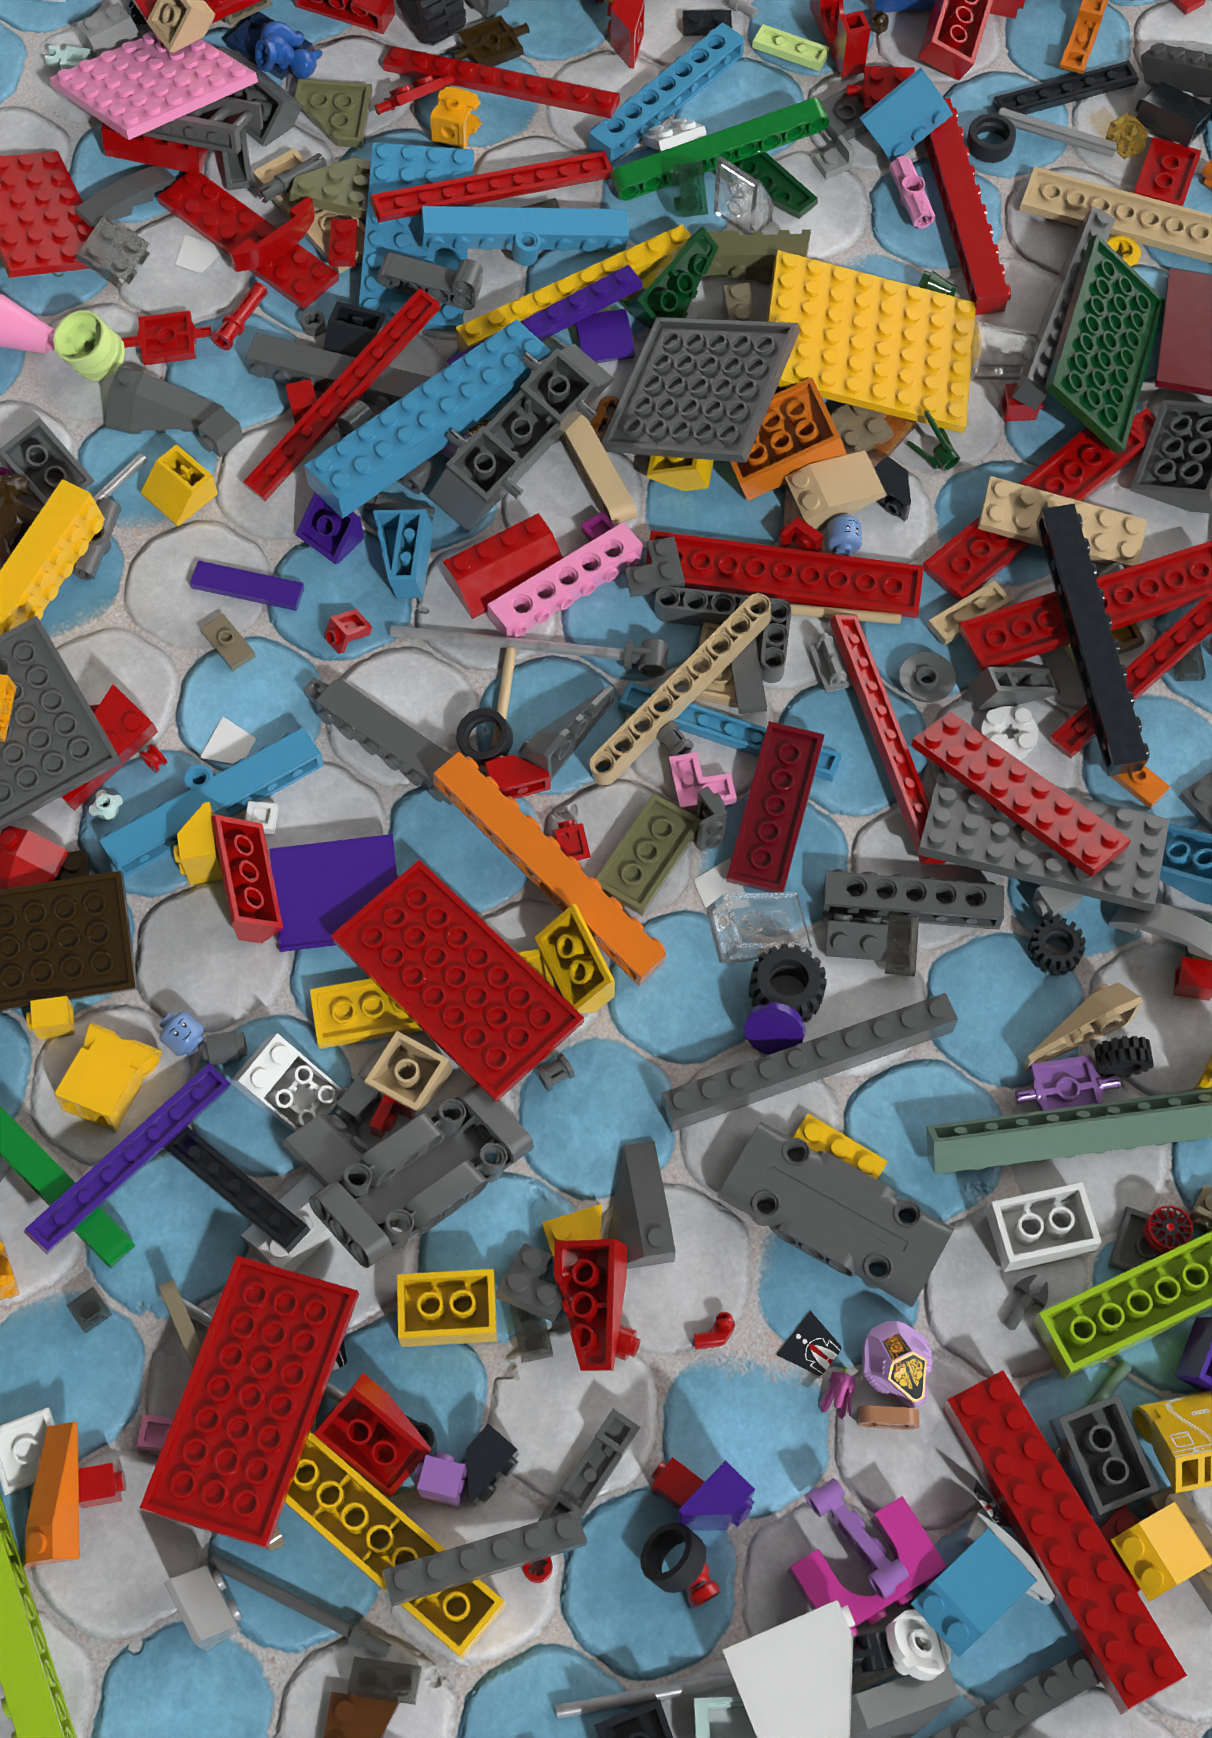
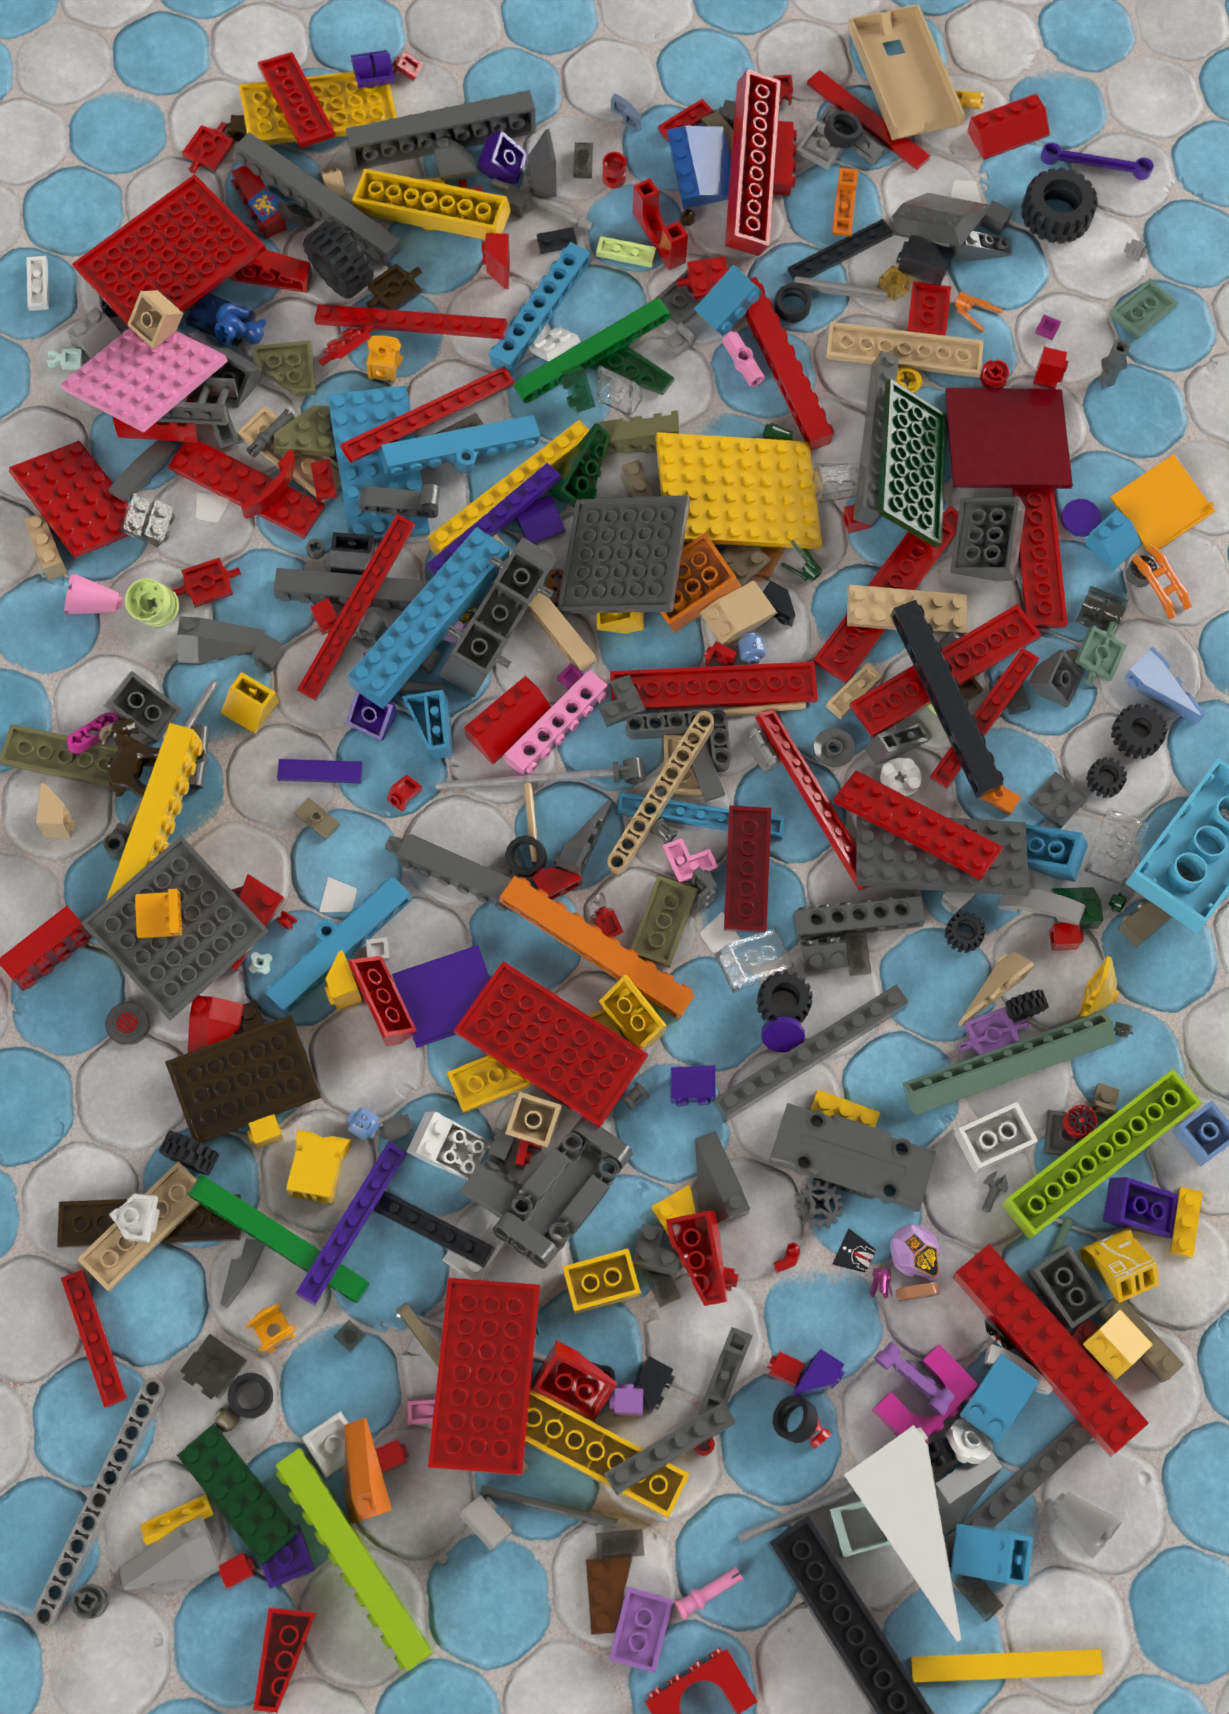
camera: 15 degrees left, 5 degrees up
red pin [211,282,268,351] -> none
none -> dark purple slope [669,1065,716,1106]
none -> dark grey gear [794,1181,844,1231]

